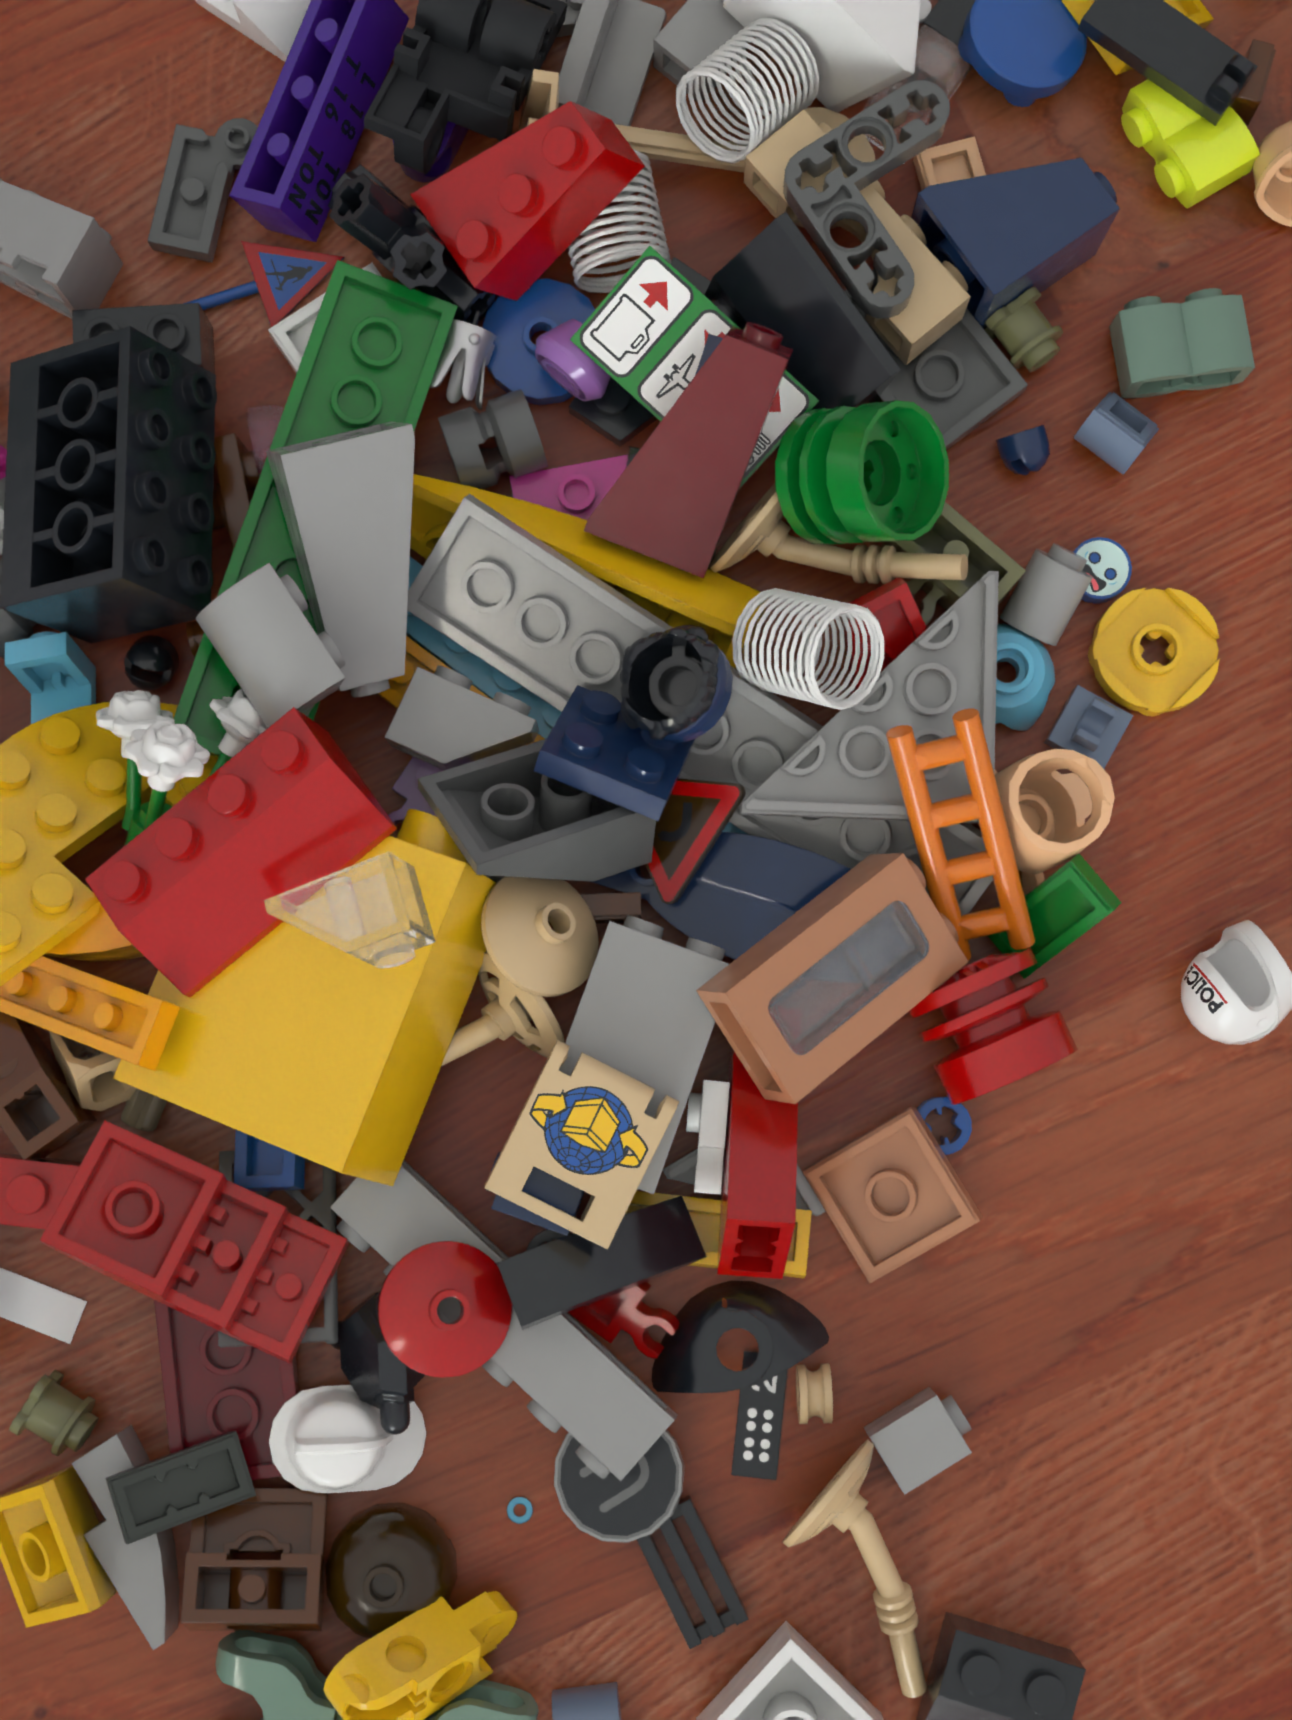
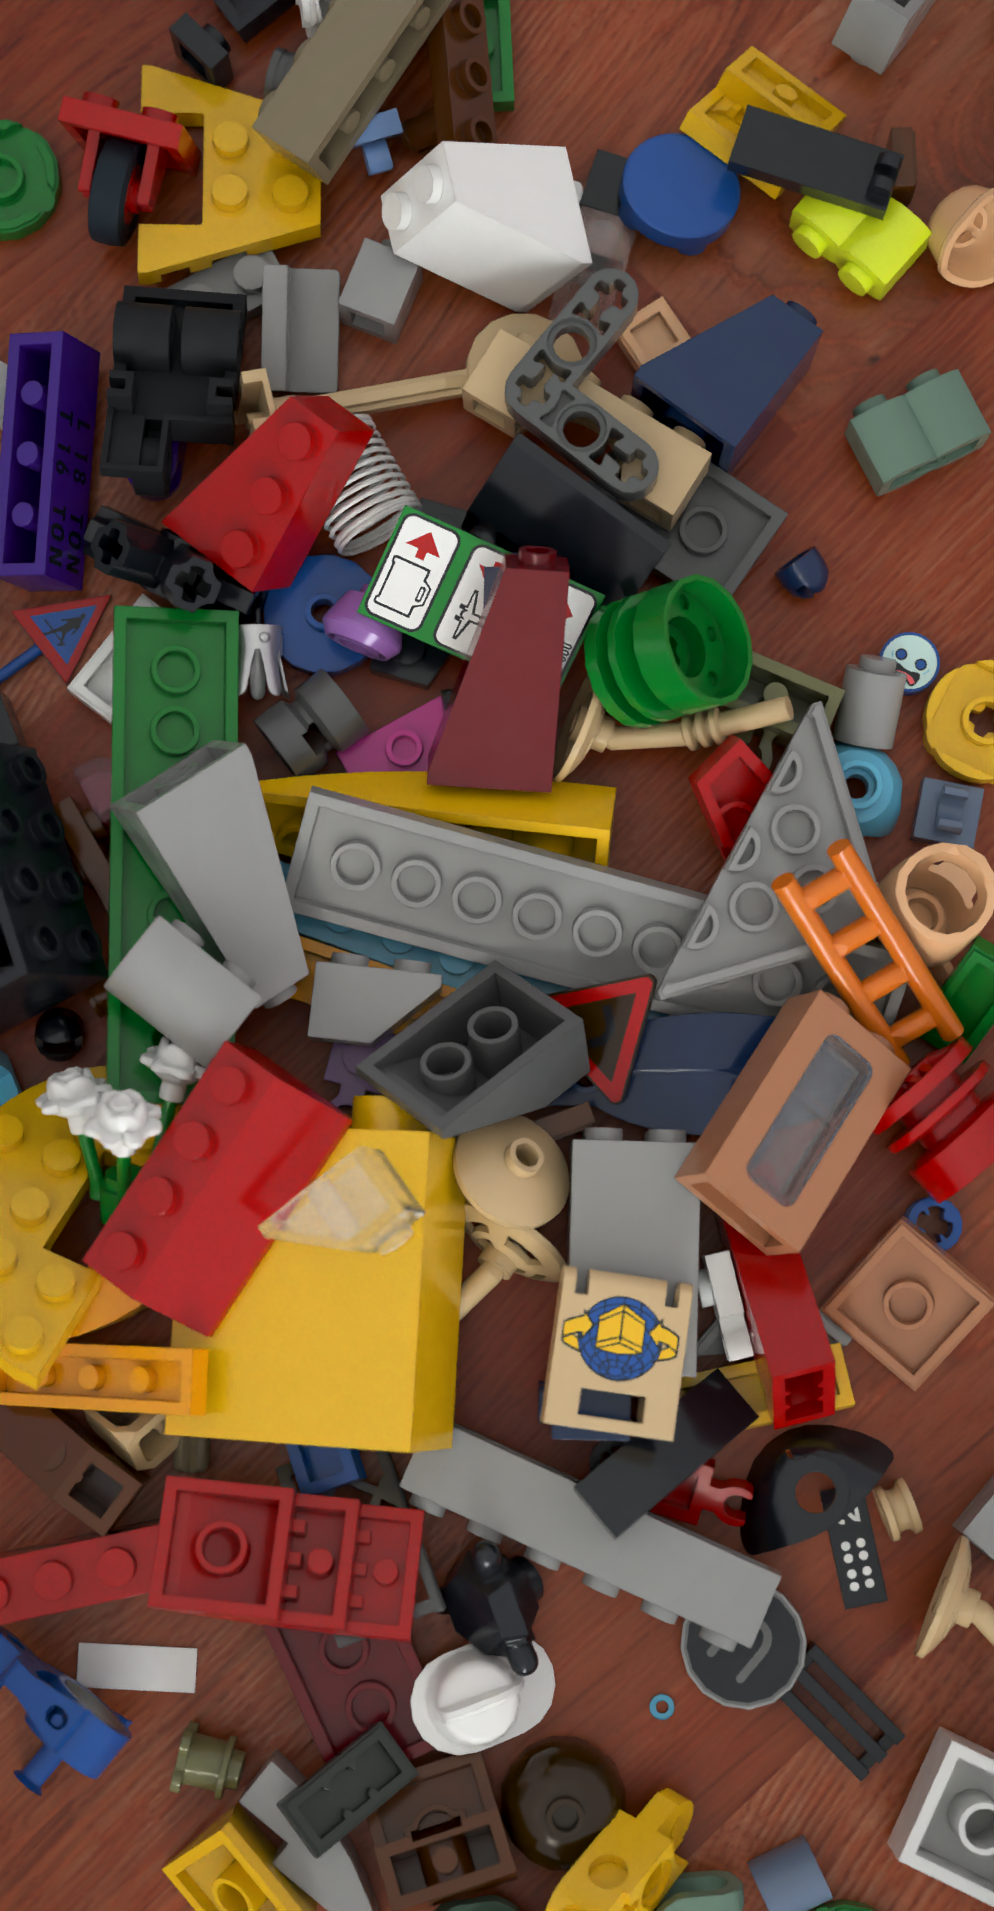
camera: 20 degrees left, 0 degrees up
red dish [378,1241,512,1378] -> none
dark blue plate [534,685,696,821] -> none
black hair [620,625,733,743] -> none
white piece [676,18,820,163] -> none
white piece [732,588,884,710] -> none
olive brick [985,286,1063,372] -> none
sand blue brick [1073,392,1159,475] -> none

